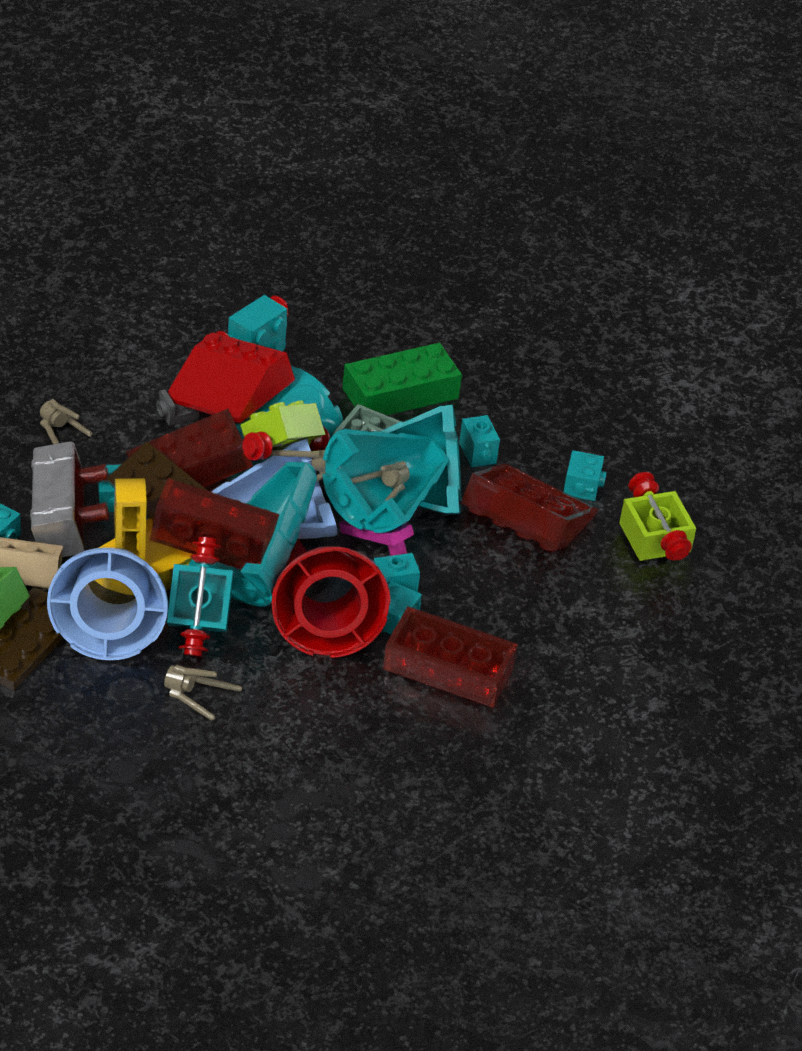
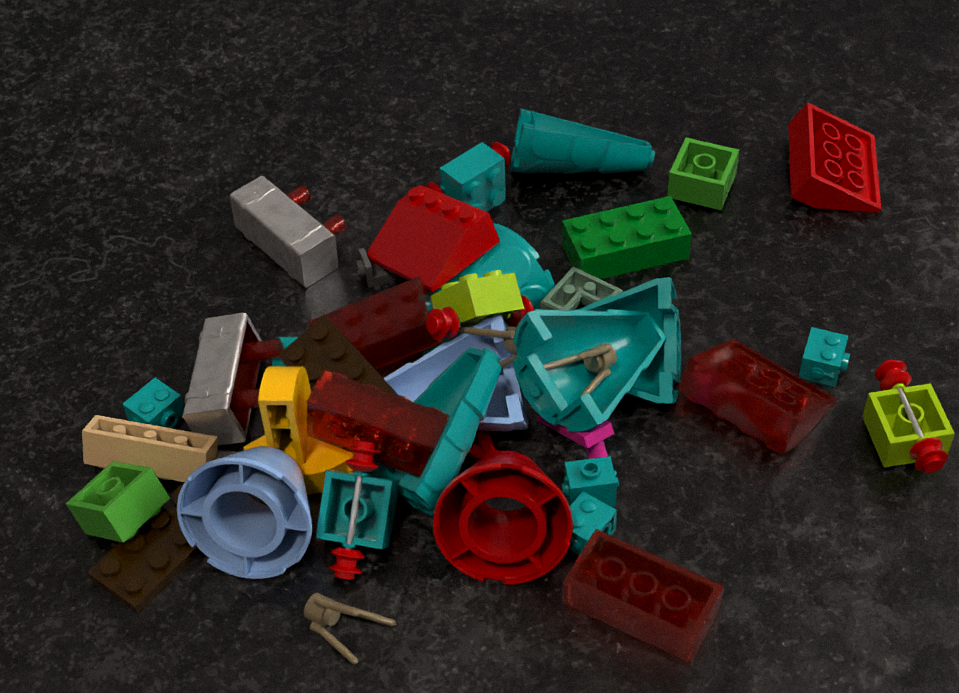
camera: 15 degrees right, 5 degrees up
dark tan plant [40,399,93,445] -> none
teal head [459,415,500,467] -> none
none -> flat silver piece [230,176,347,288]
none -> teal cone [510,108,655,174]
none -> bright green brick [667,138,739,210]
none -> red slope [788,102,881,213]

